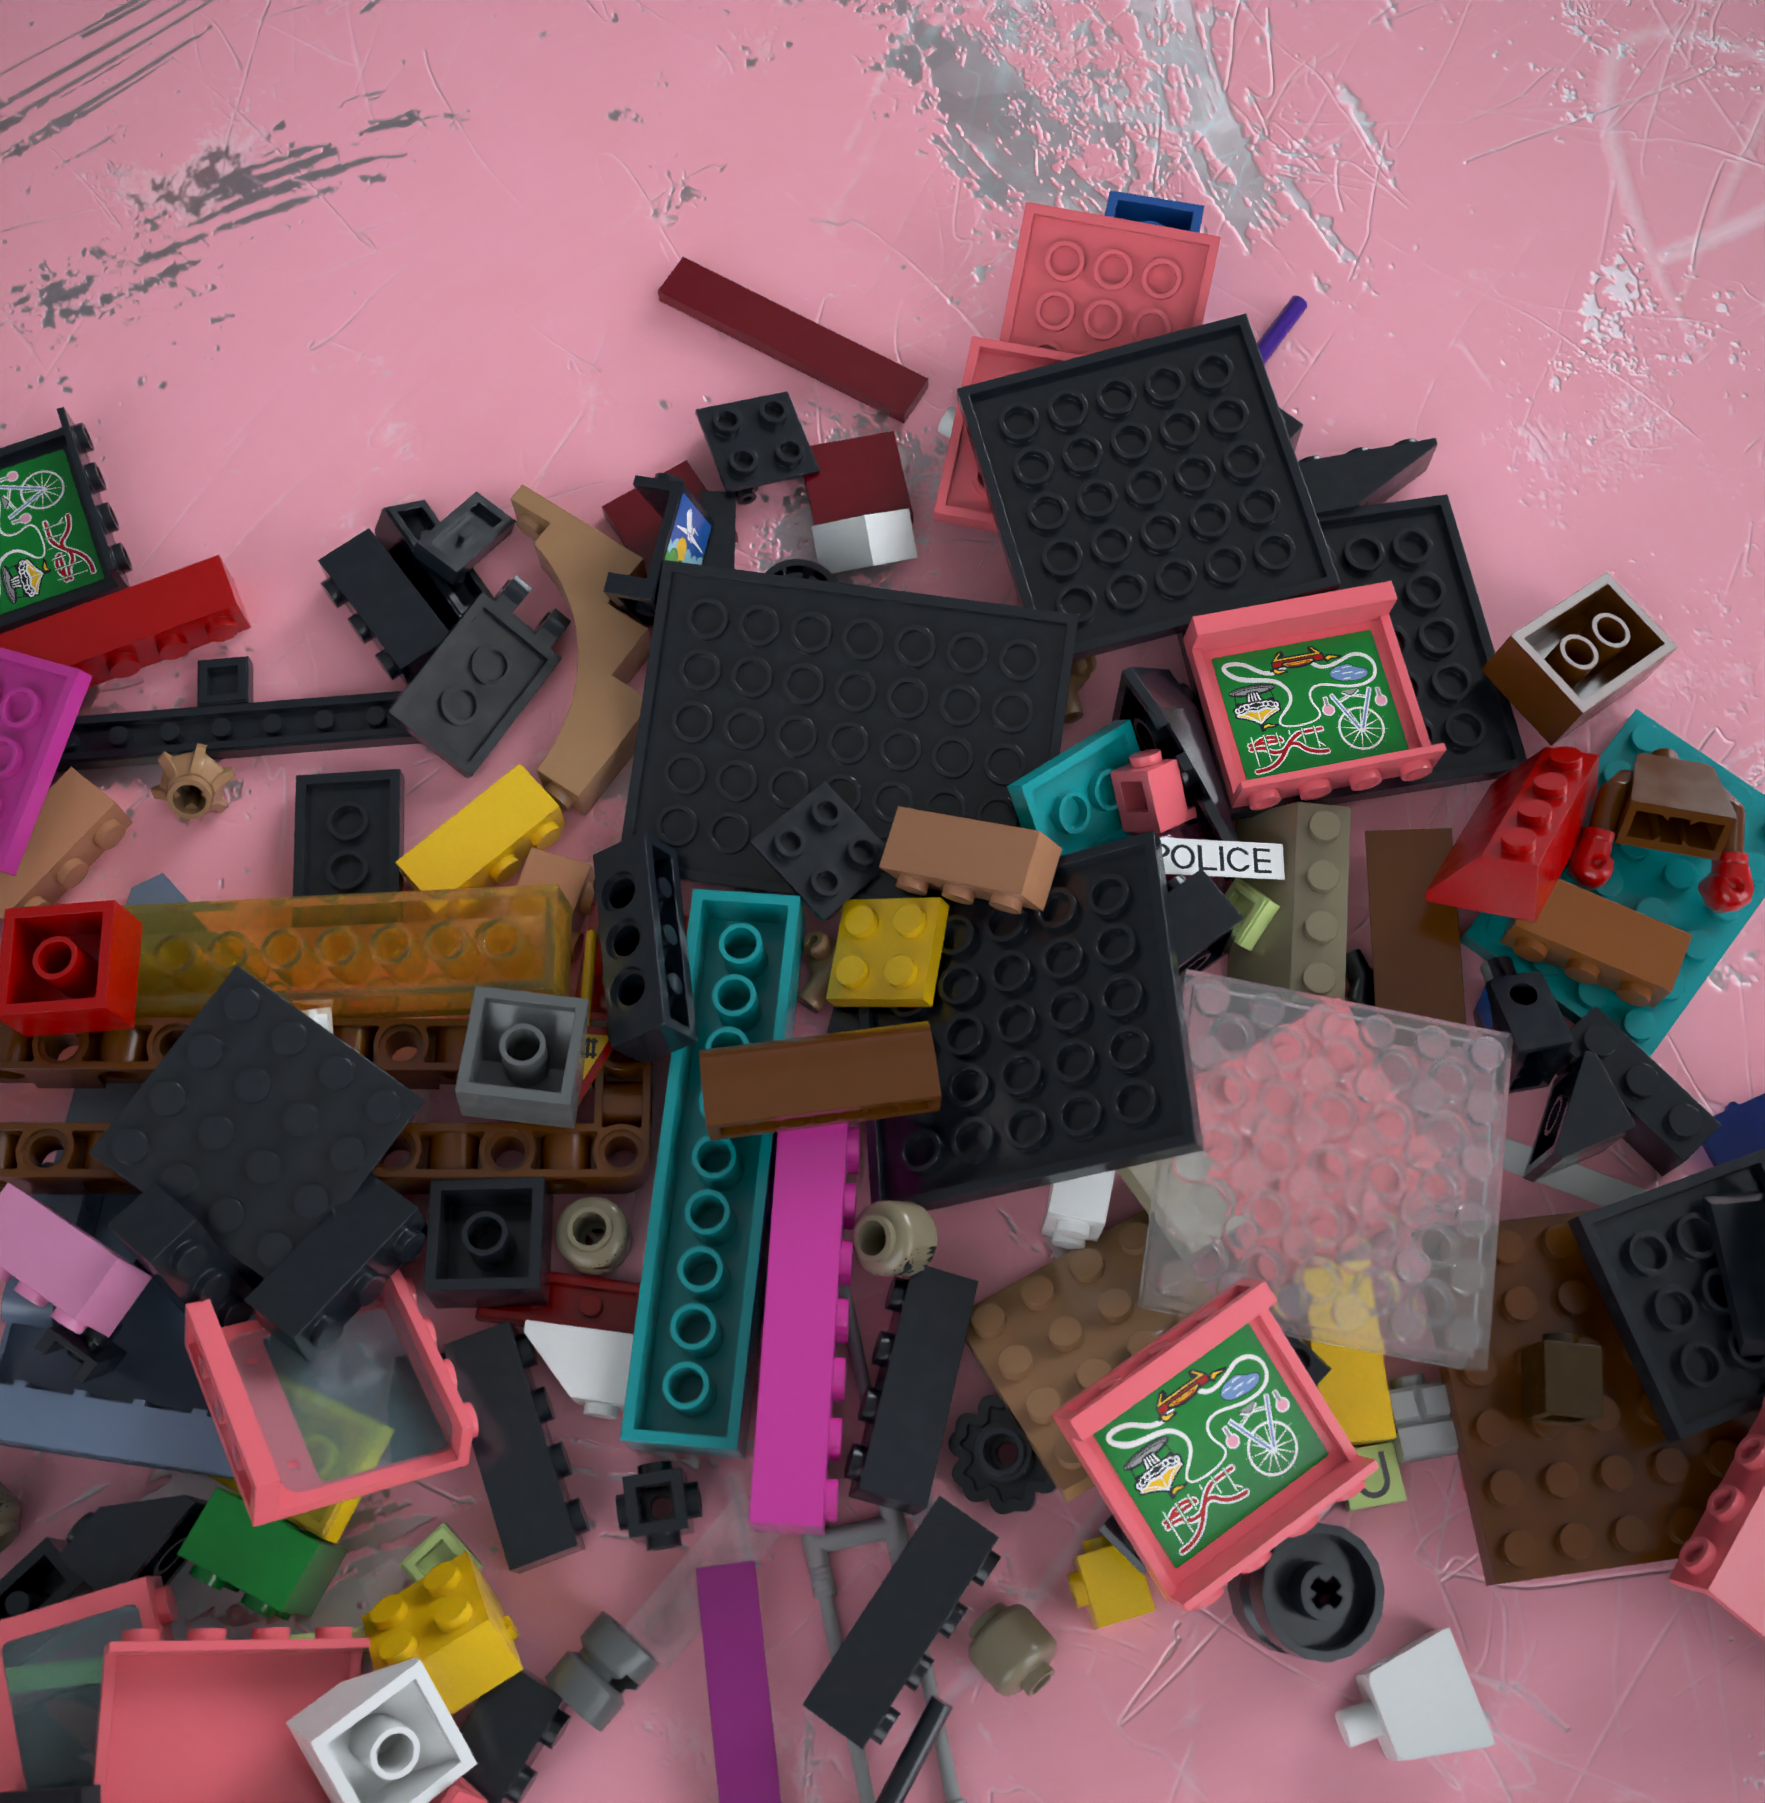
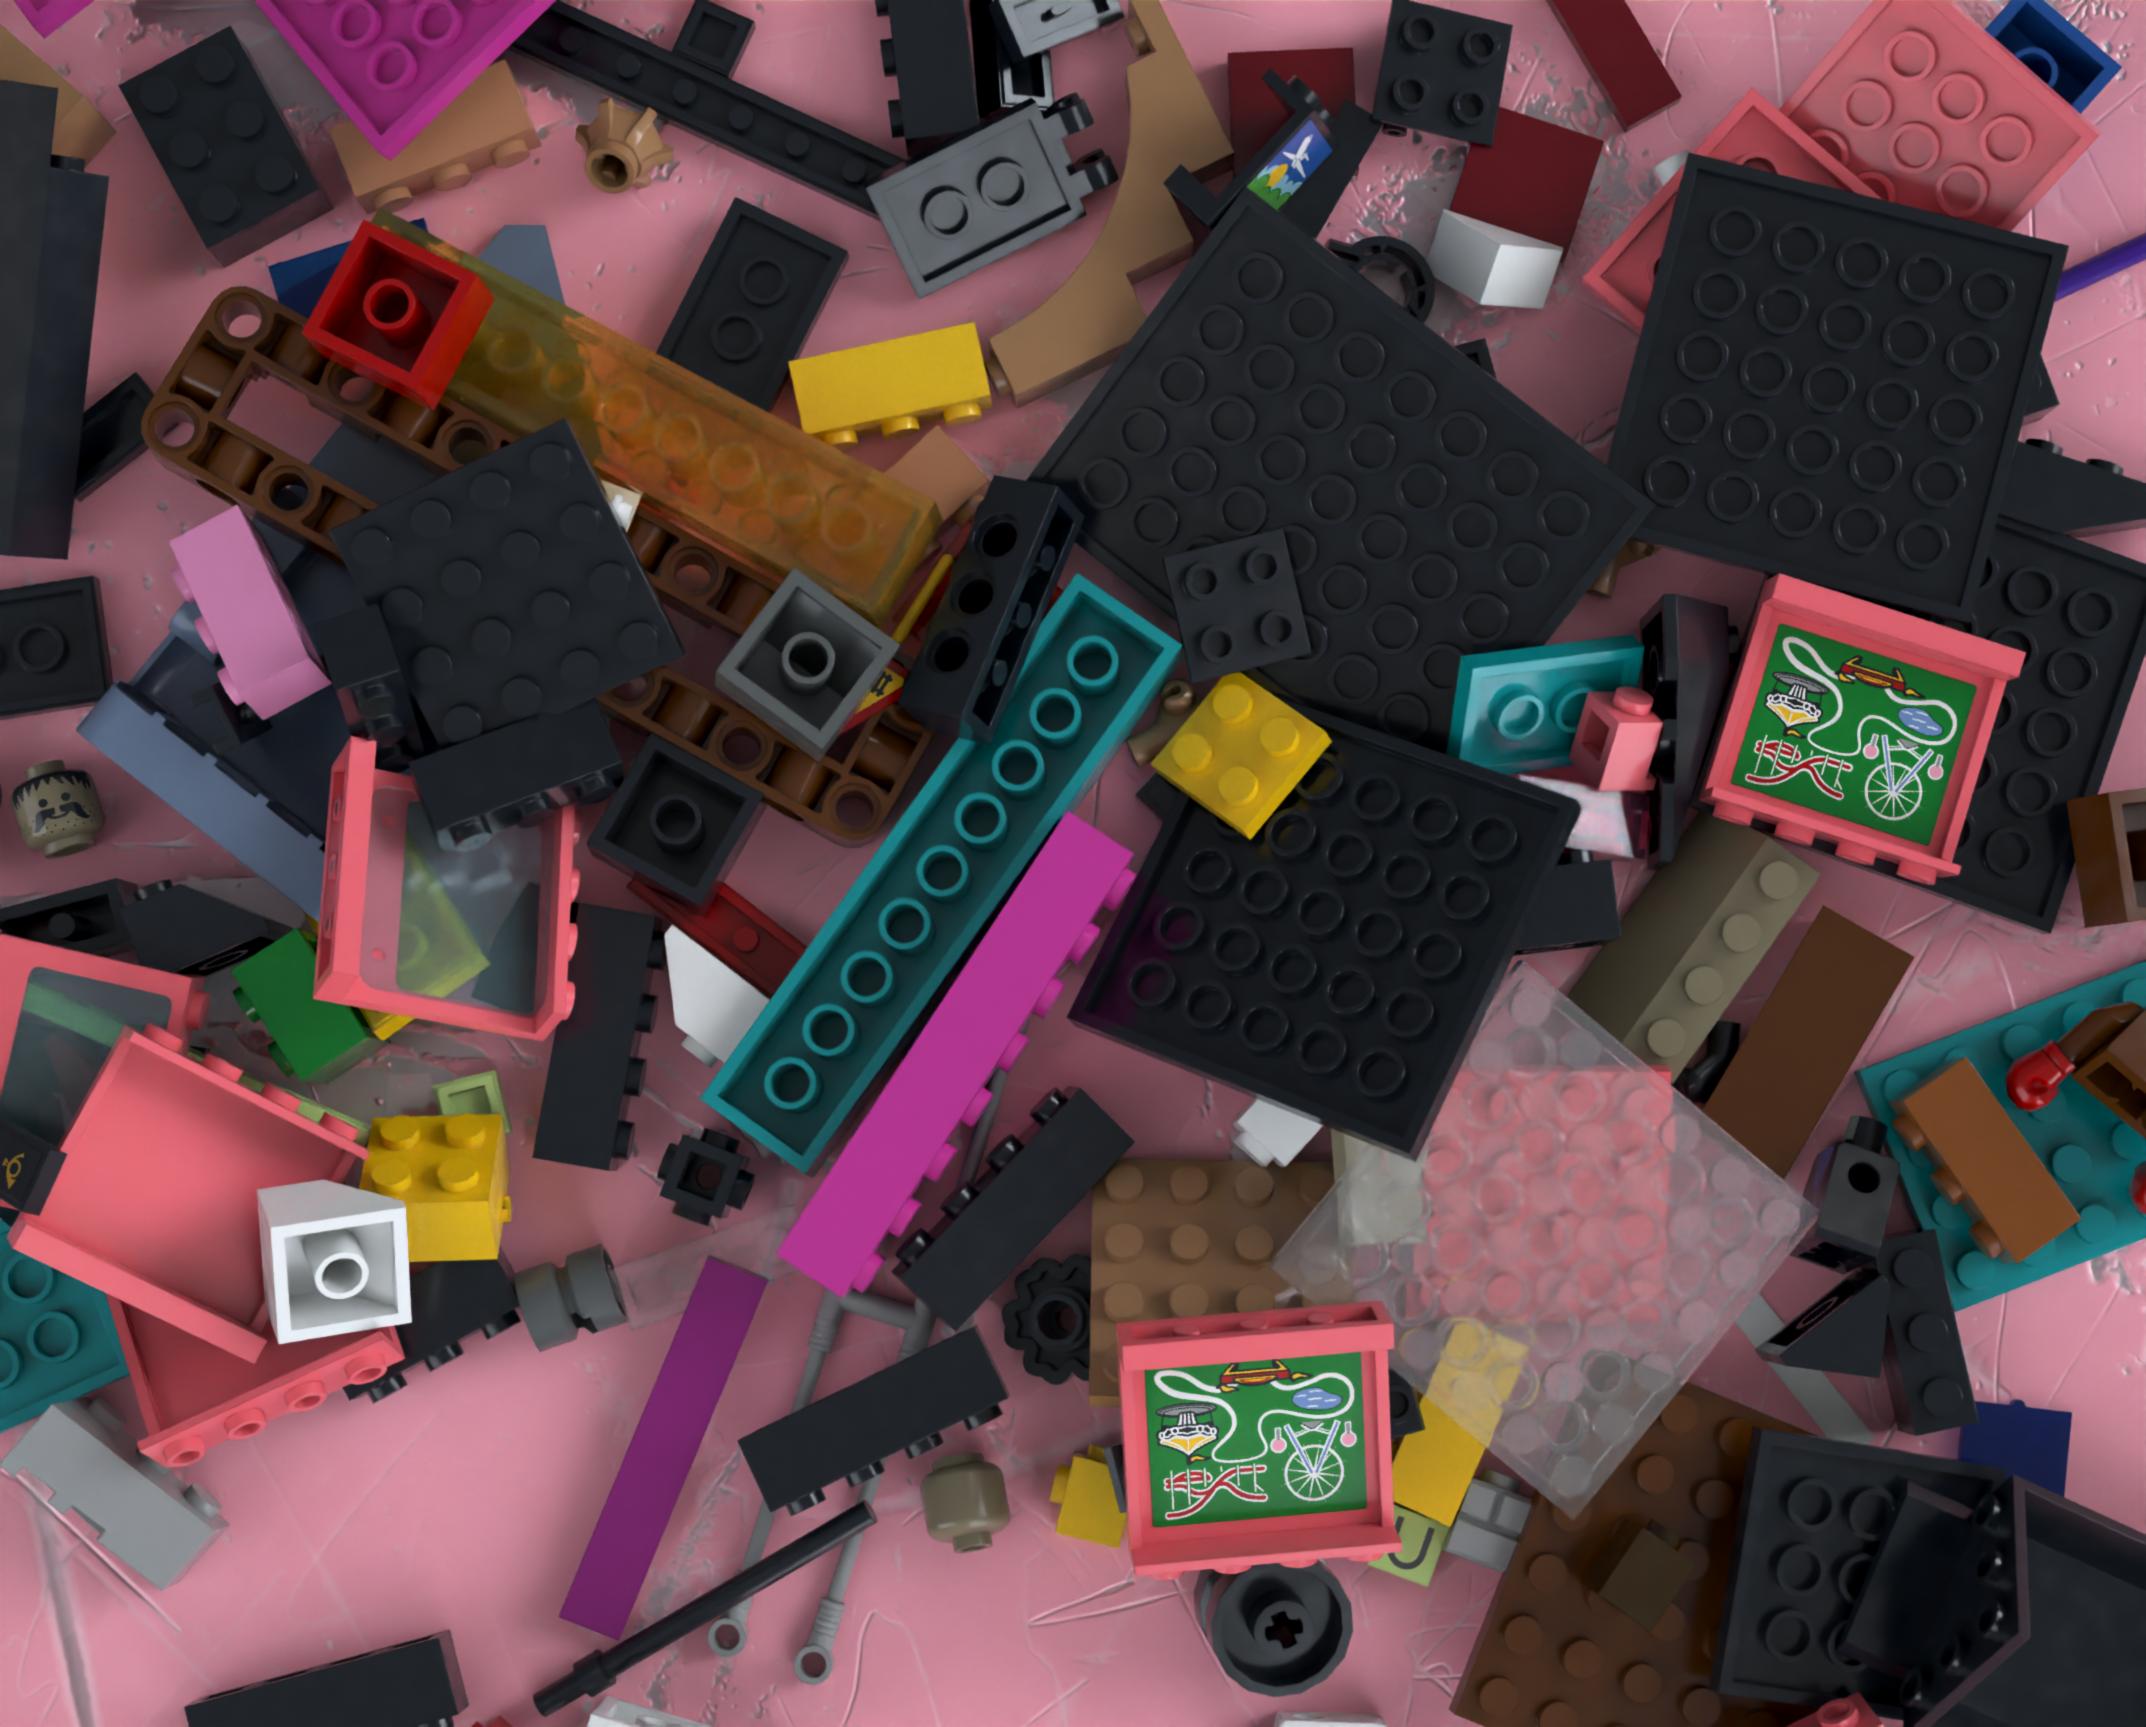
camera: 30 degrees right, 15 degrees up
dark tan head [555,1196,633,1276] -> none
reddish brown brick [699,1021,942,1141] -> none
dark tan head [852,1201,937,1276] -> none
nougat brick [879,806,1062,914] -> none
white sticker [1159,837,1285,880] -> none
yellowish green tile [1225,878,1280,951] -> none
red slope [1425,746,1599,922] -> none

